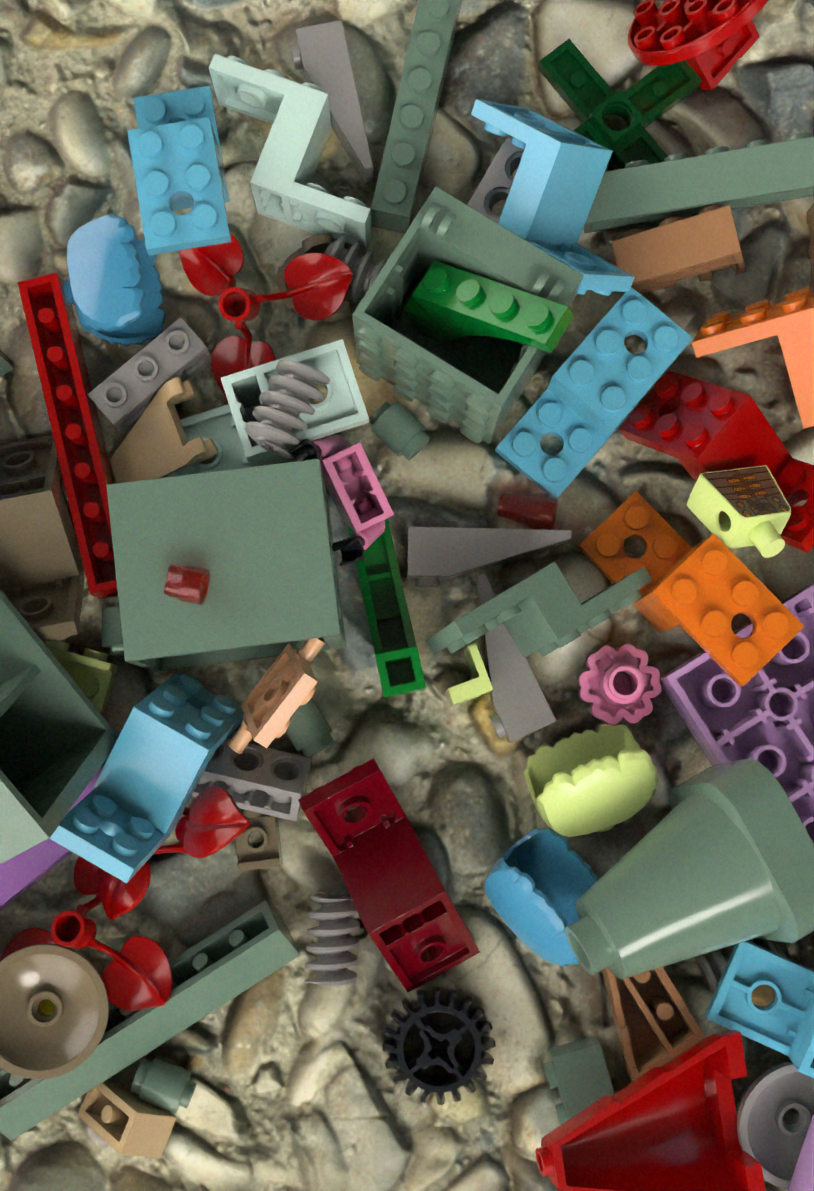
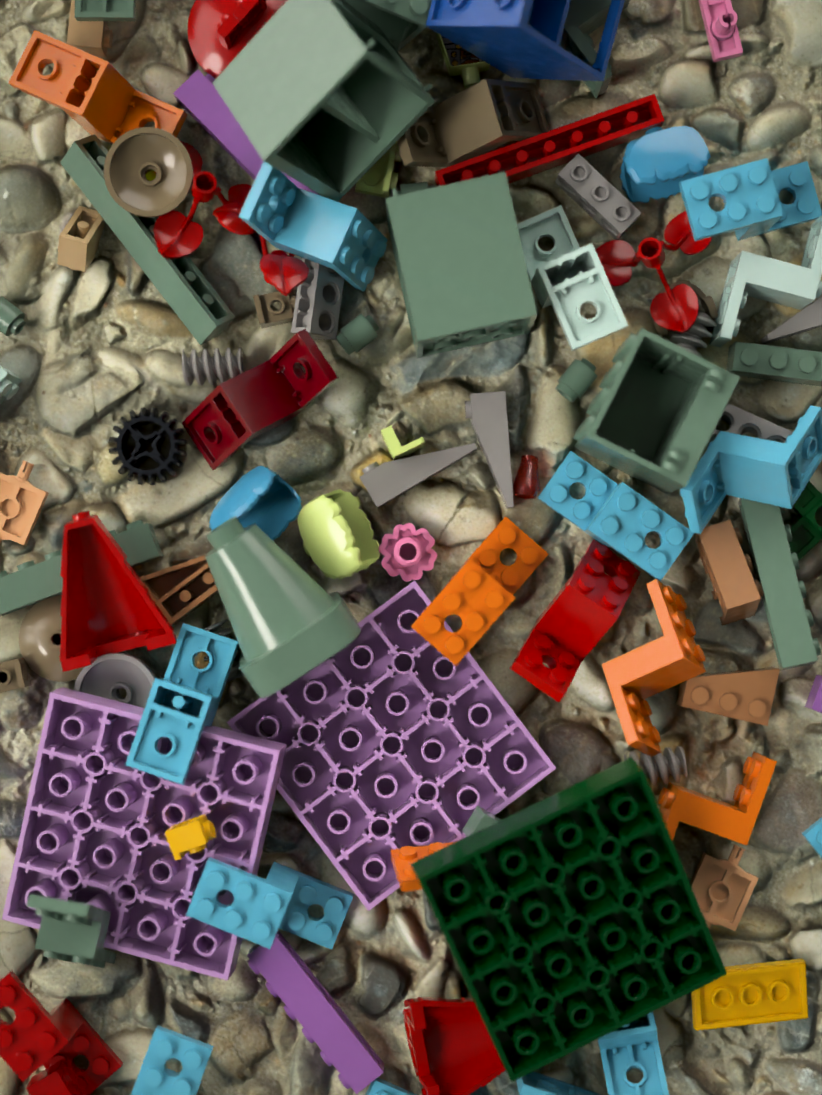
camera: 85 degrees right, 5 degrees up
tan flag [109,377,218,483] -> none
sand green brick [130,1058,197,1114] -> none
clear red hose [164,564,210,605] -> none
light nougat plate [227,638,326,754] -> none
light grey piece [244,360,330,459] -> none
bright pink torso [287,435,394,566] -> none
green arch [348,518,426,699] -> none
green arch [403,260,574,353] -> none
sand green bracket [425,561,653,658] -> none
torso [686,465,791,558] -> none

